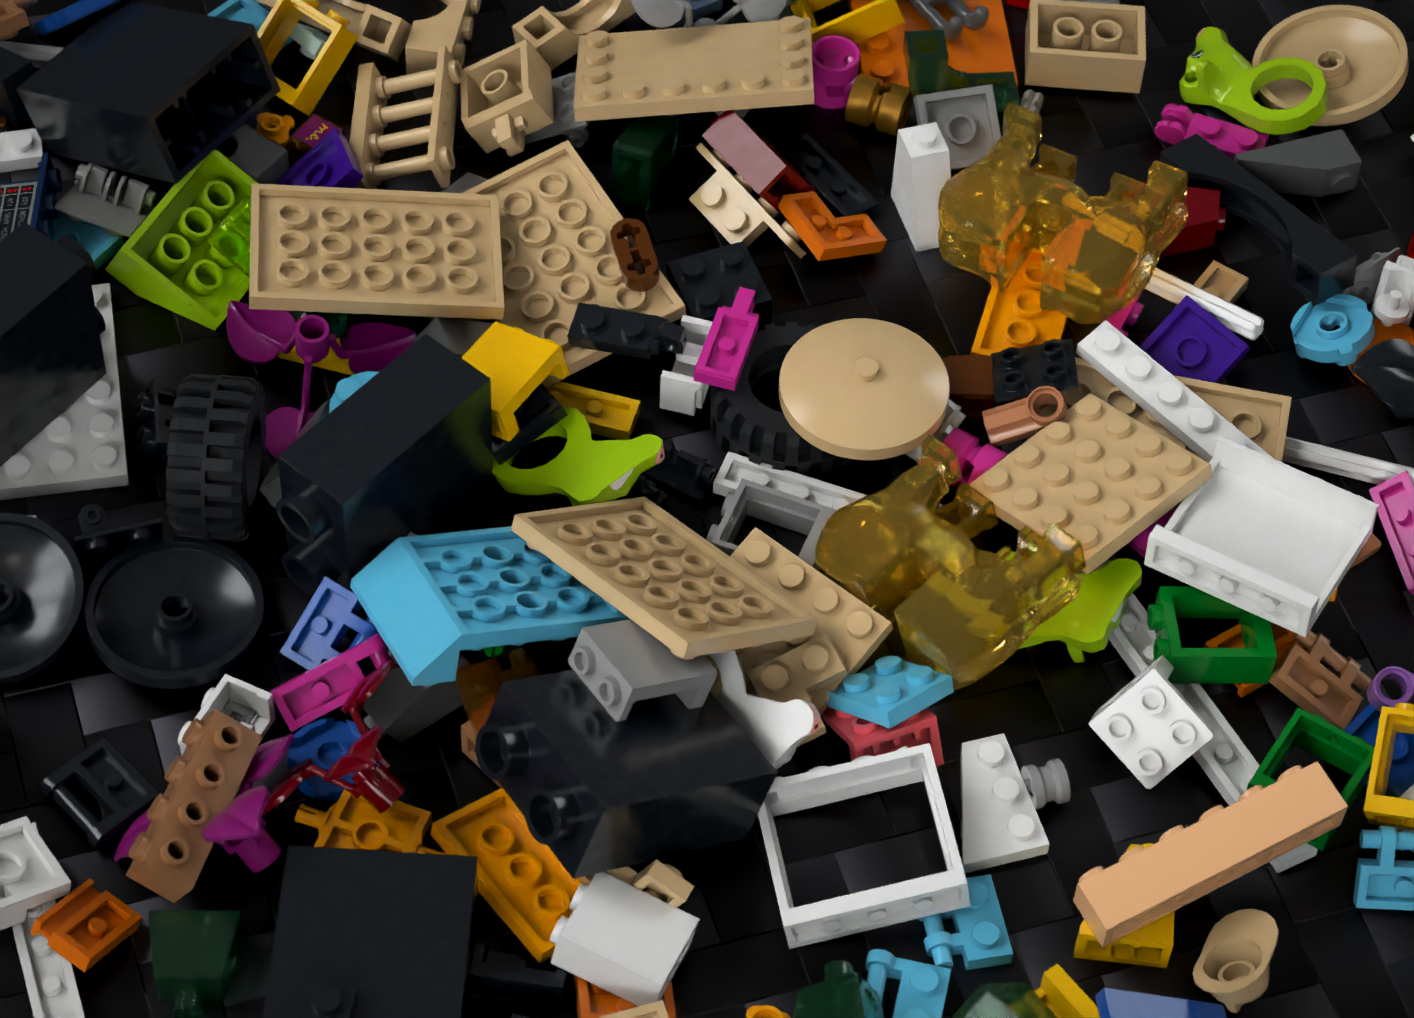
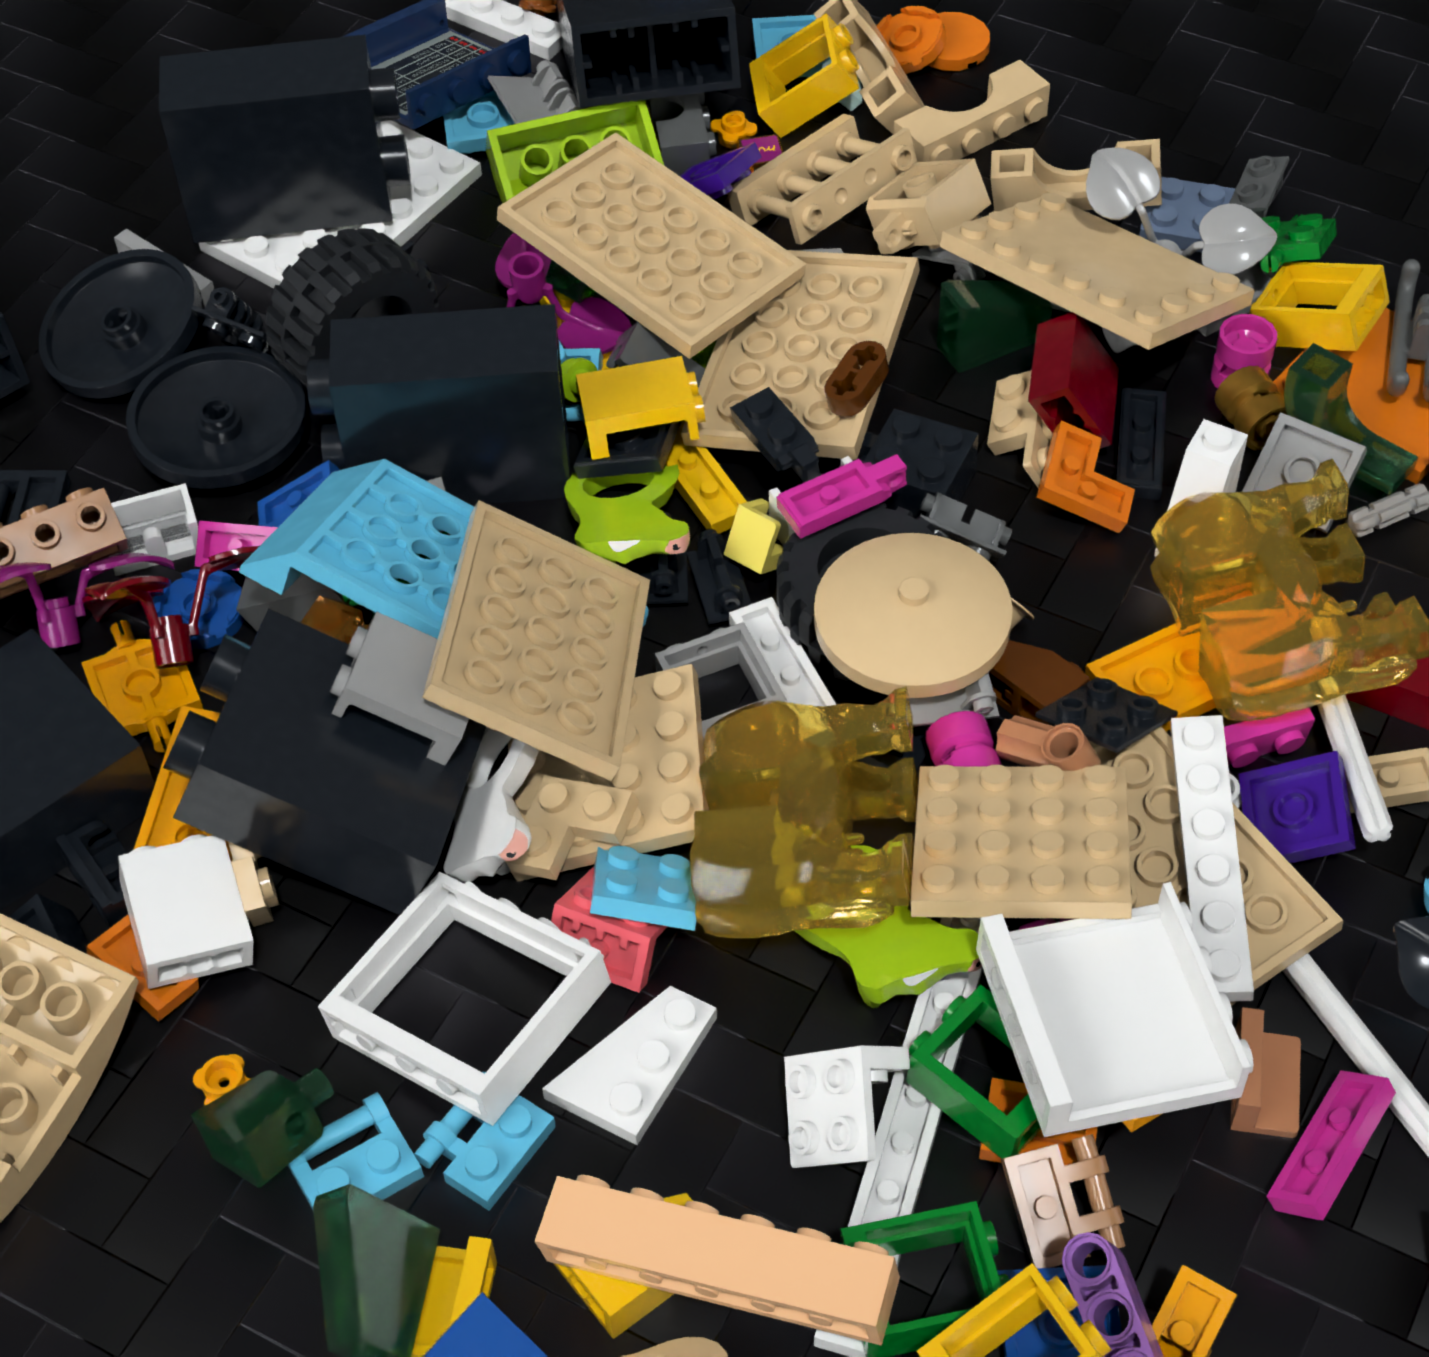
camera: 50 degrees right, 0 degrees up
light grey wheel [1021,758,1071,810] -> none
none -> light yellow panel [723,498,783,575]
none -> dark grey hinge [916,492,1012,562]

